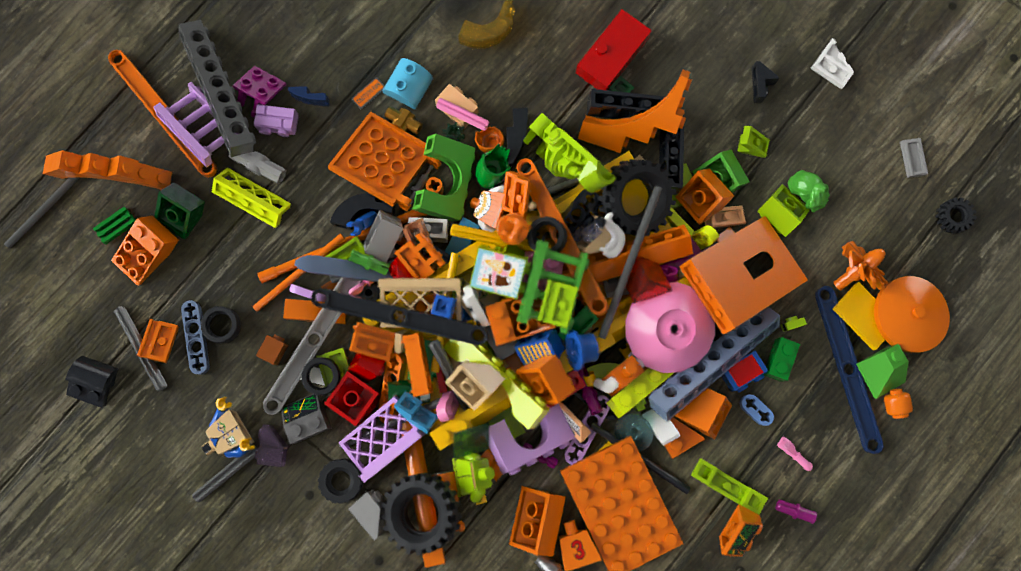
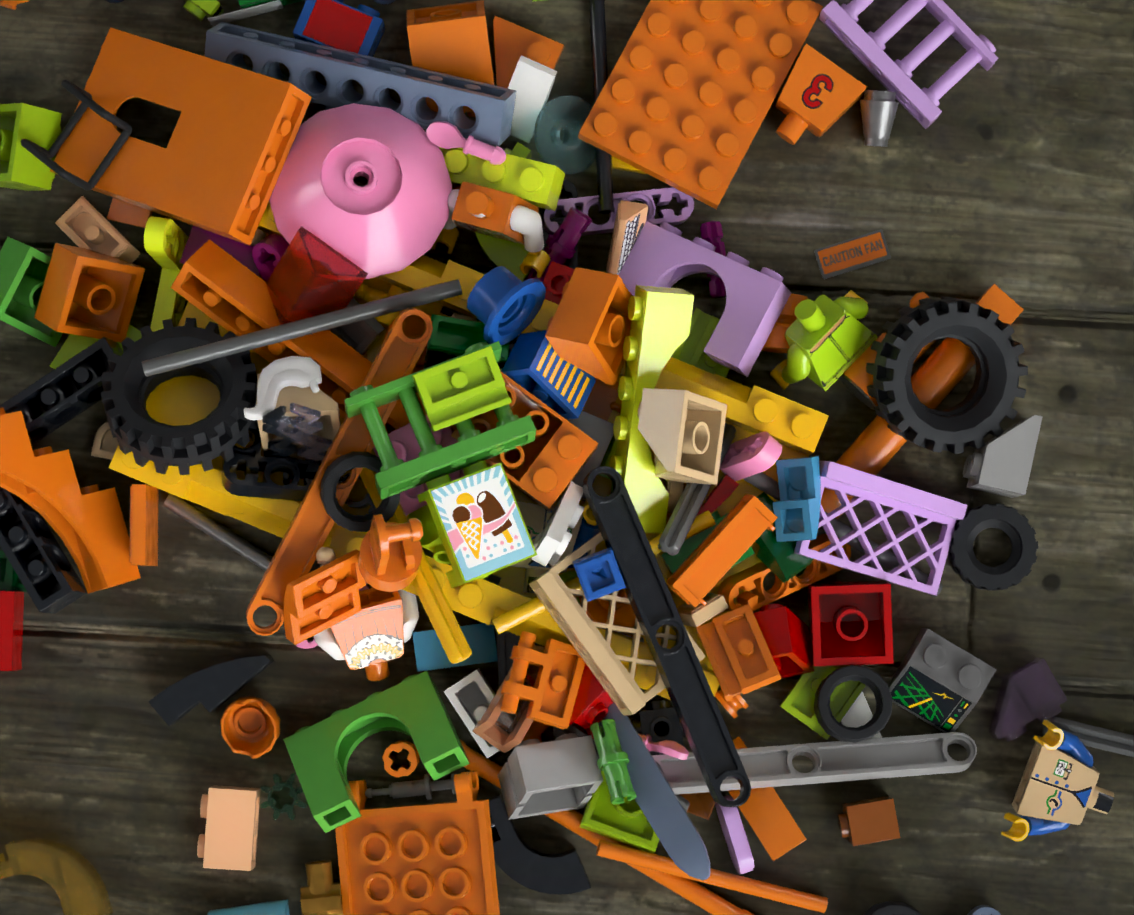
camera: 125 degrees left, 5 degrees up
blue bar [346,211,377,236] -> none
bright pink axle [436,98,489,131] -> none
clear green piece [453,423,489,459] -> none
green helmet [475,143,511,189] -> none
orange slope [509,486,566,557] -> none
lime piece [523,113,616,193] -> none
none -> black piece [21,80,132,190]
none -> orange tile [129,484,159,566]
none -> white sticker [208,0,283,26]
none -> bright pink piece [426,121,506,165]
none -> orange sticker [814,229,891,279]

